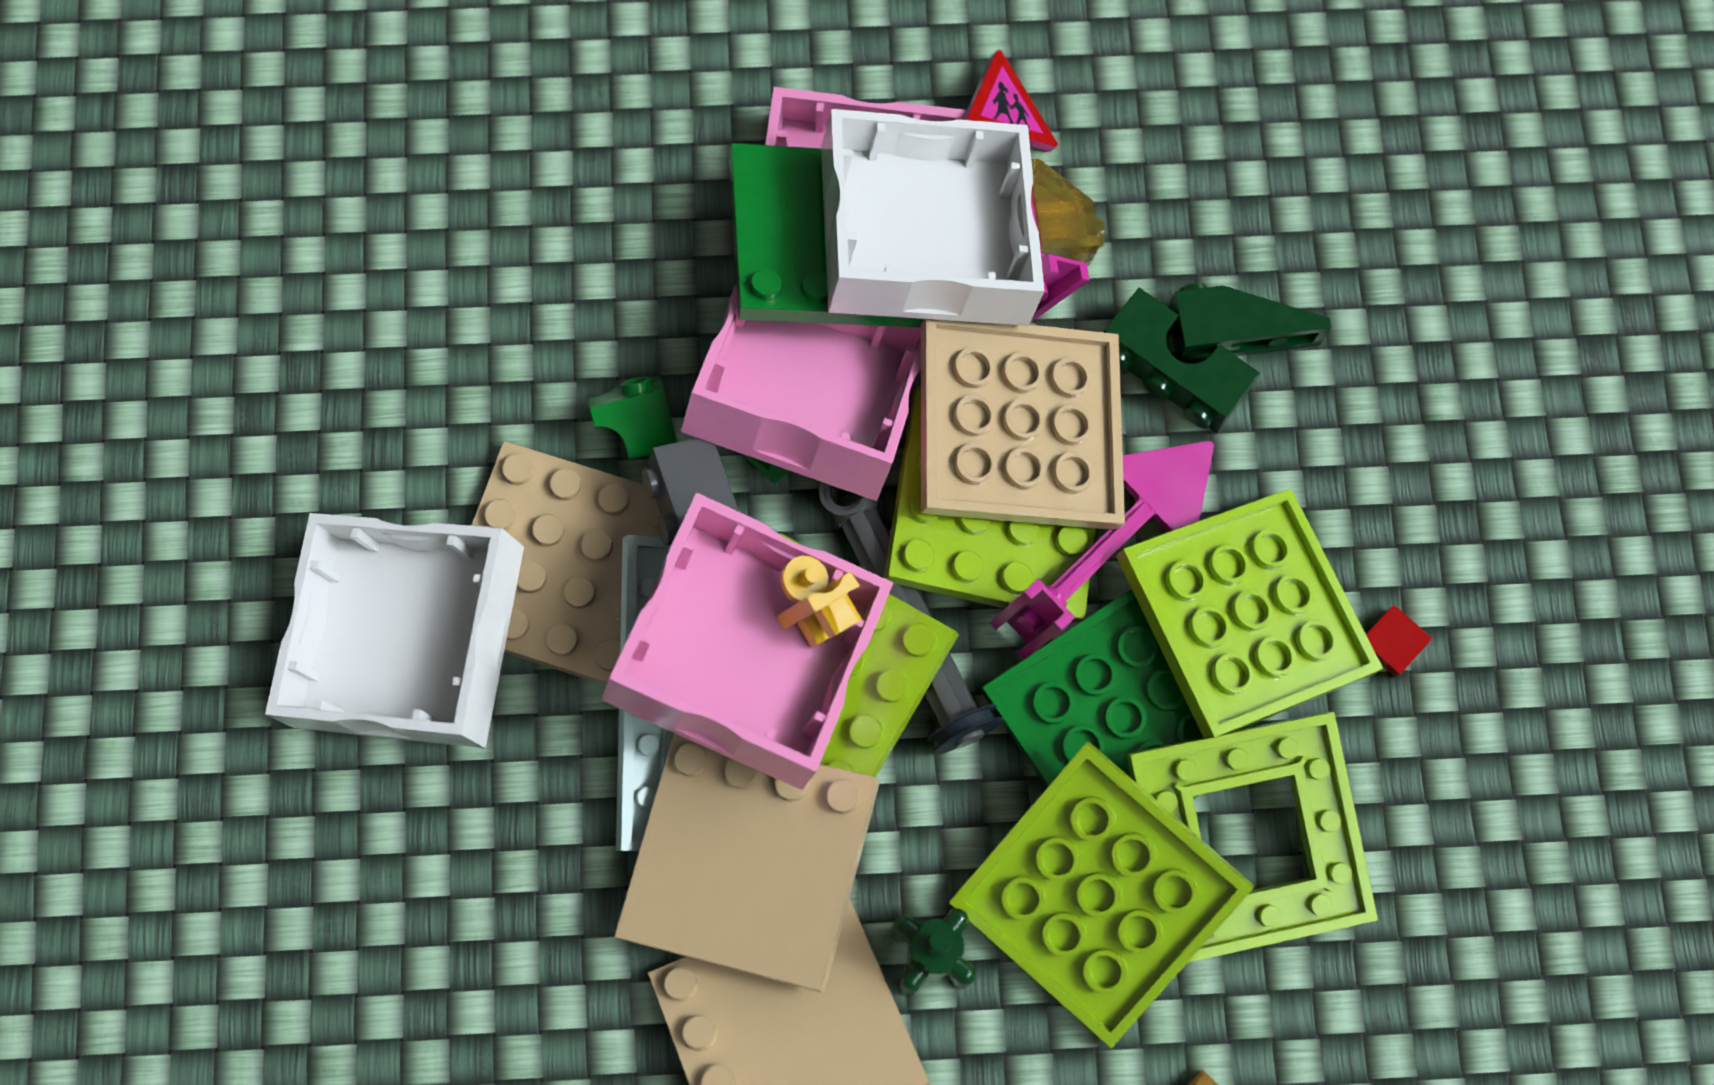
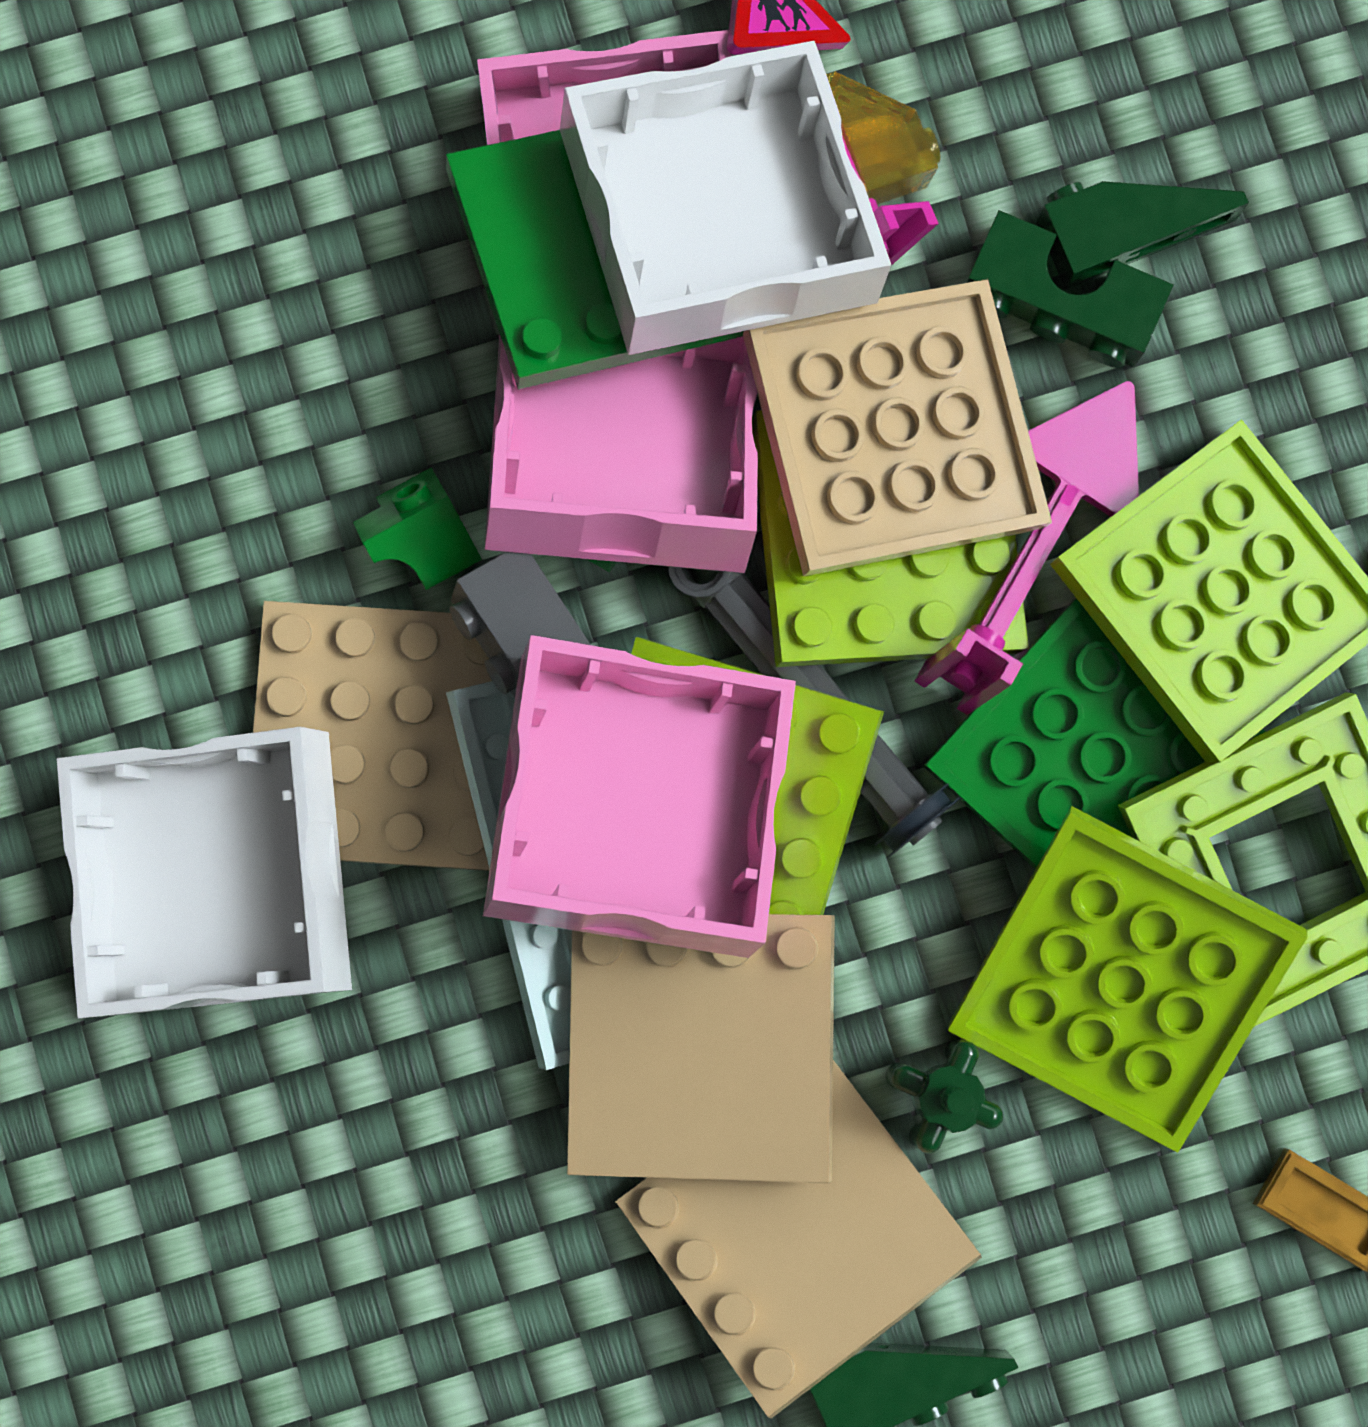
camera: 10 degrees left, 10 degrees up
yellow hips [776,555,862,648] -> none

